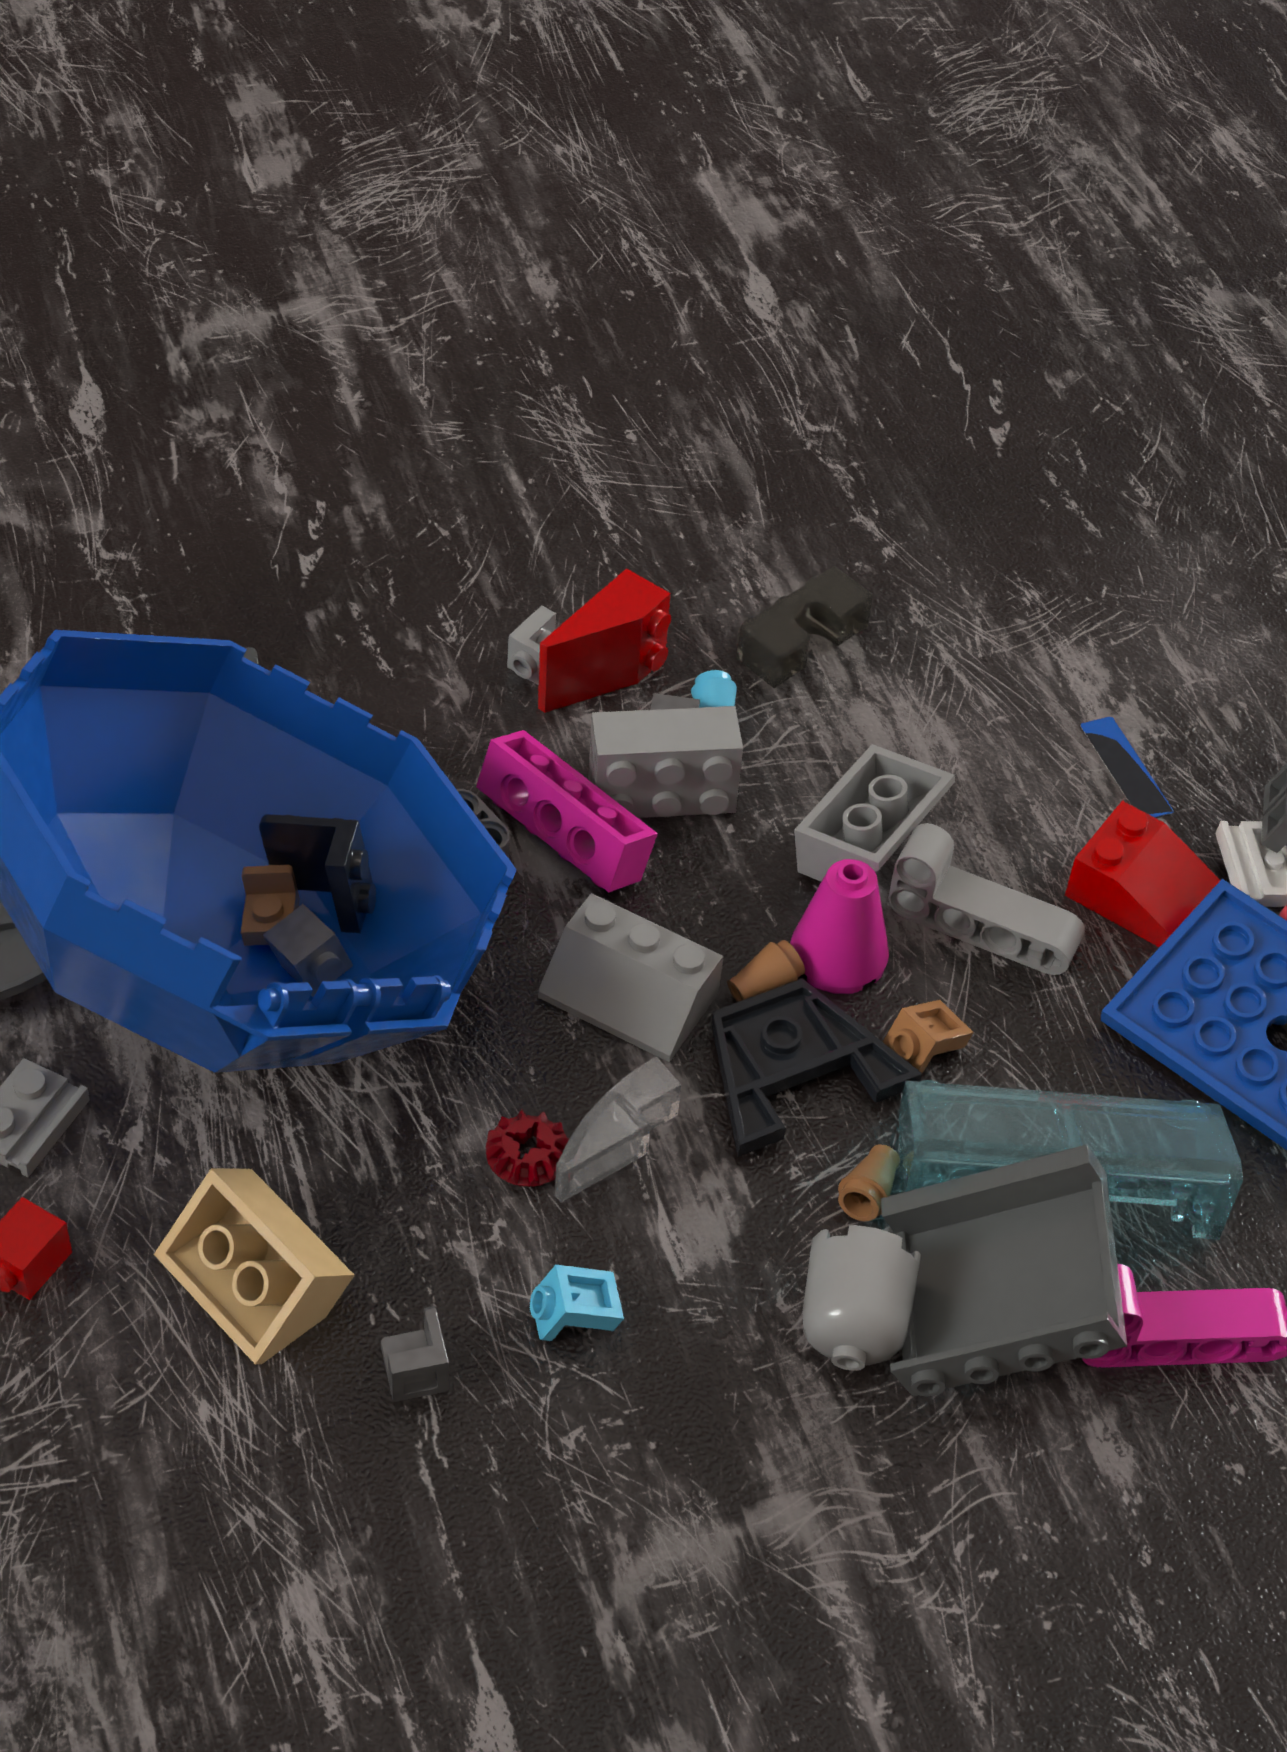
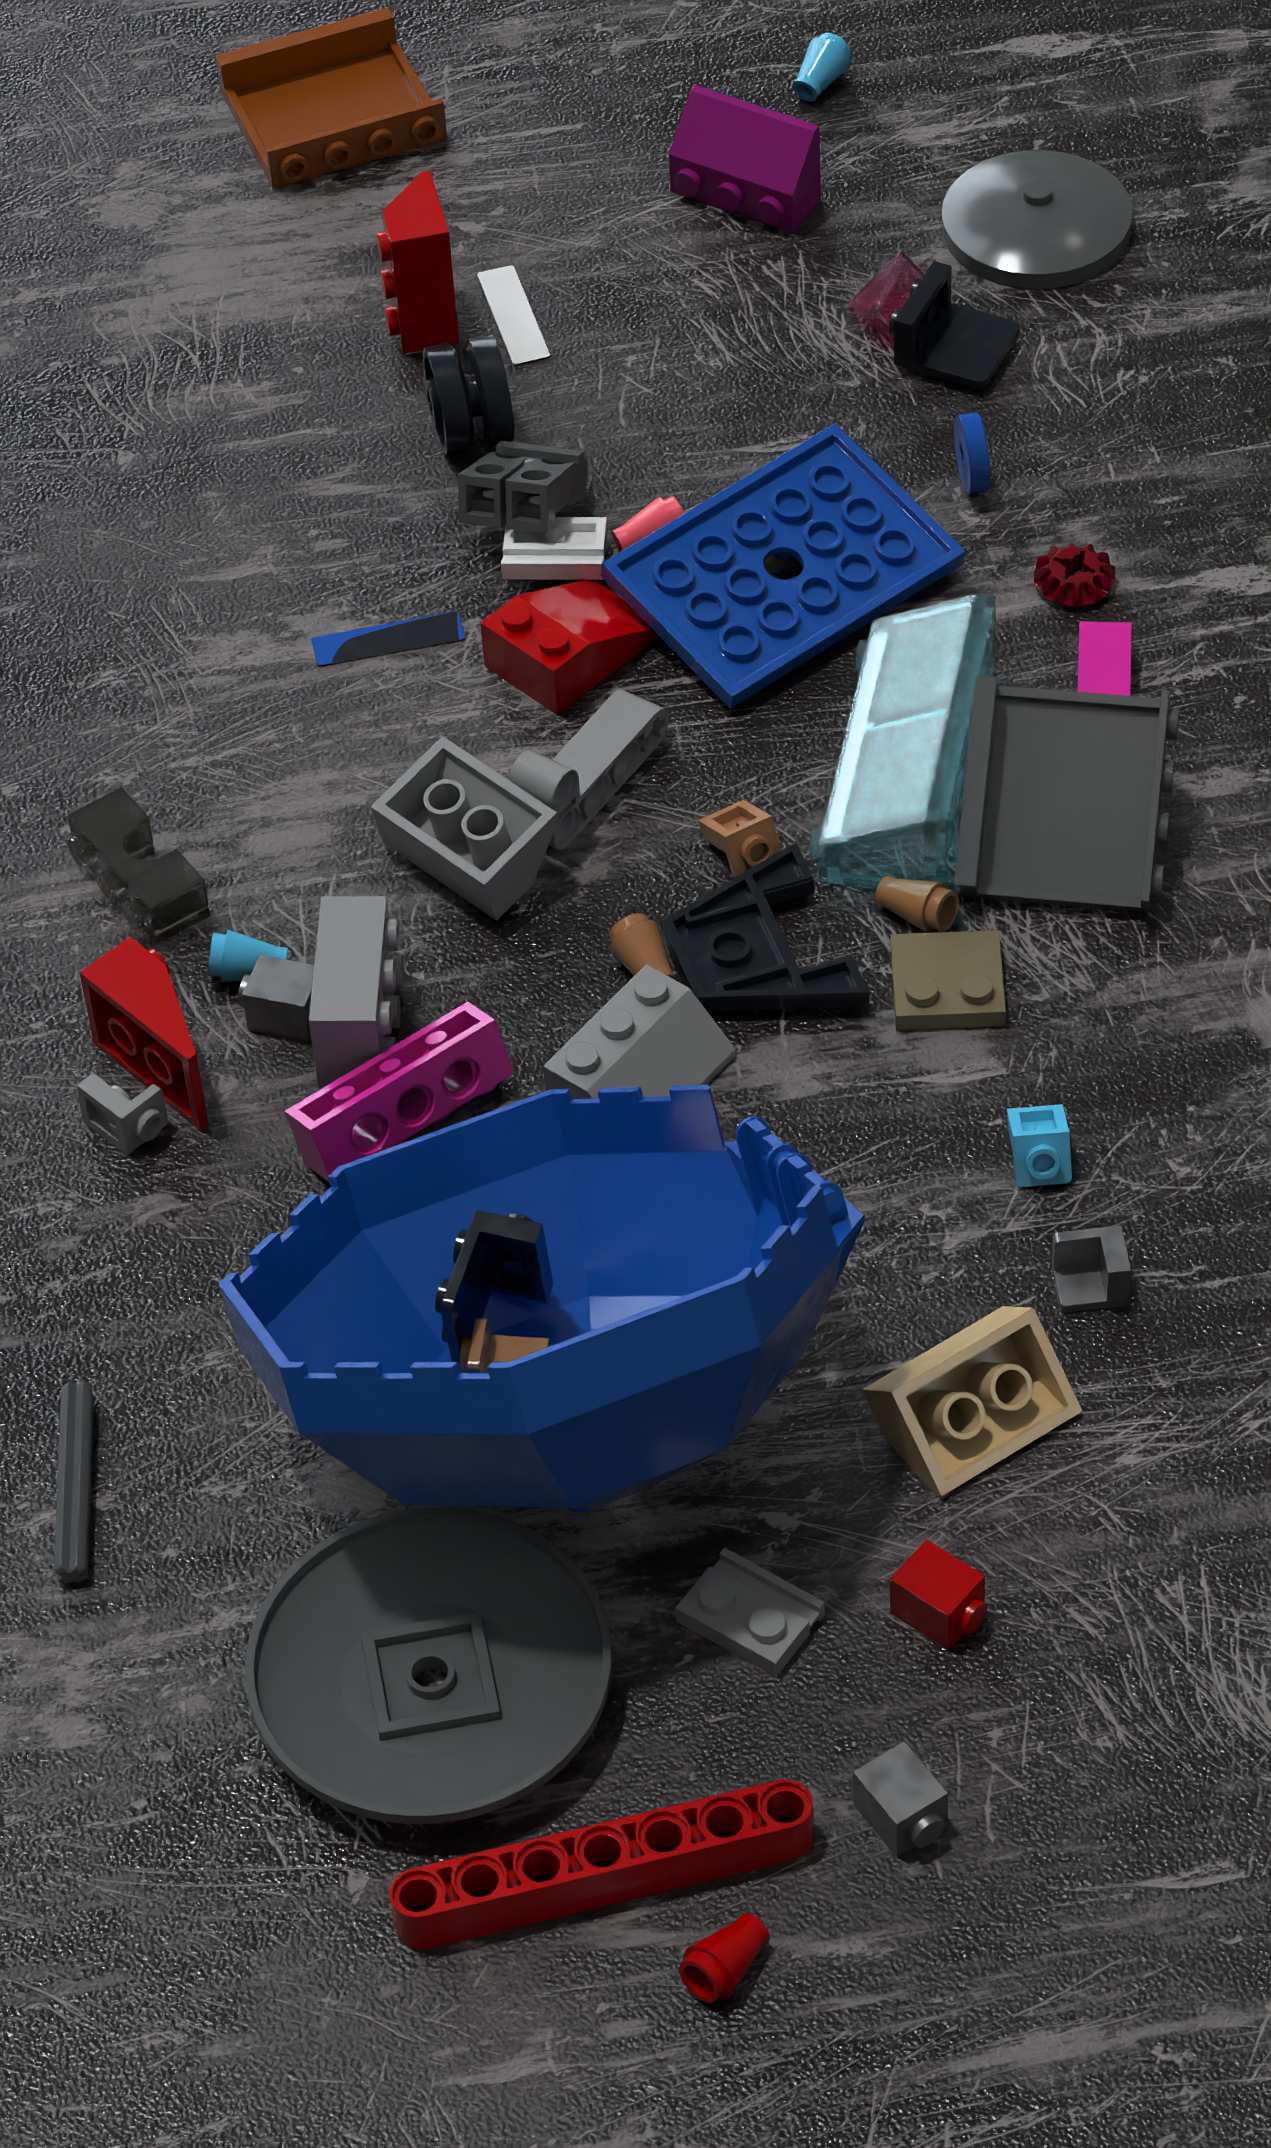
camera: 75 degrees left, 0 degrees up
flat silver brick [263,904,353,997] -> none
dark red gear [485,1109,570,1187] -> none
clear slope [555,1056,681,1203] -> none
dark pink cone [790,859,889,994] -> none
light grey cylinder [802,1225,921,1371] -> none
none -> dark tan plate [890,930,1006,1031]

